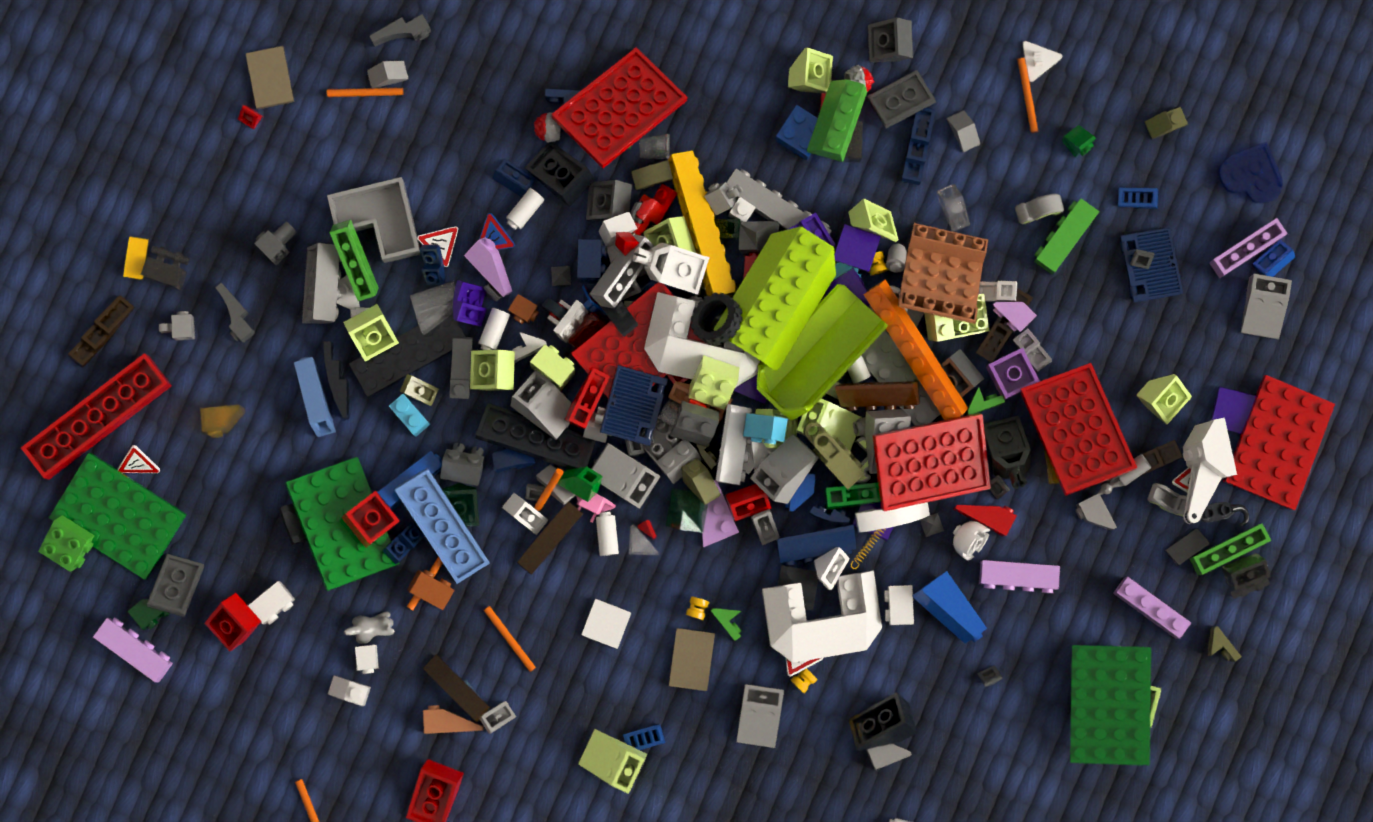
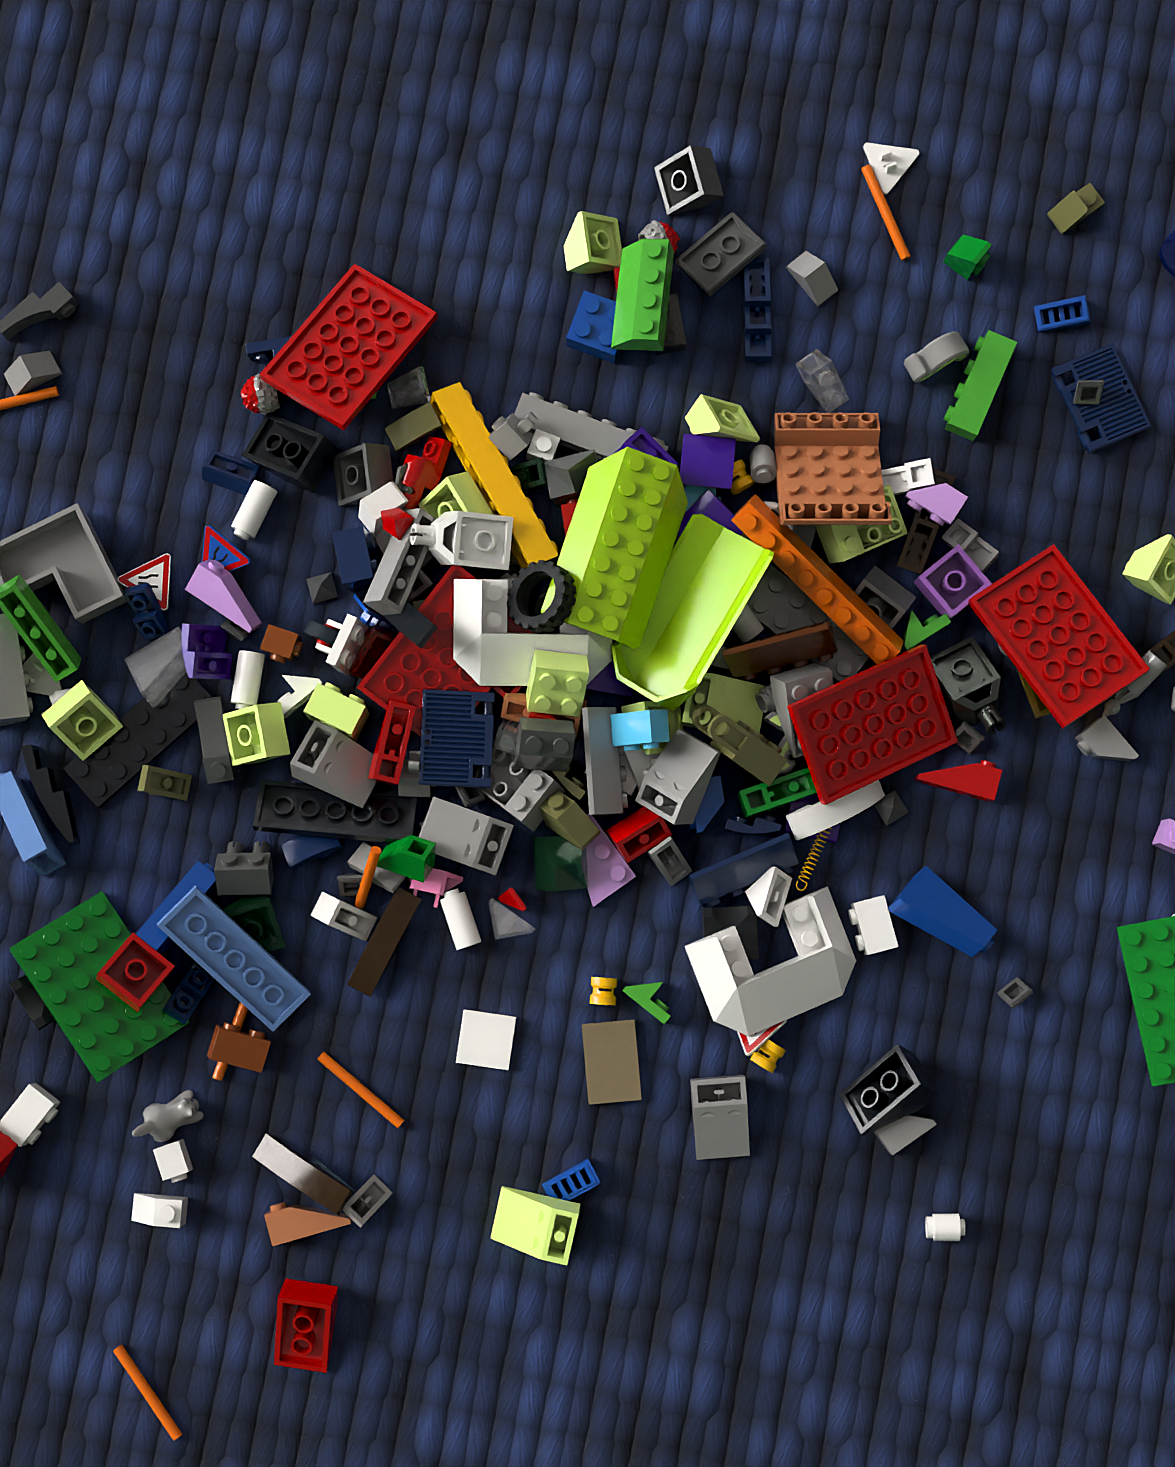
camera: 10 degrees left, 0 degrees up
medium azure brick [389,394,430,437] -> none
white cylinder [953,521,990,561] -> none
lavender brick [979,560,1060,593] -> none

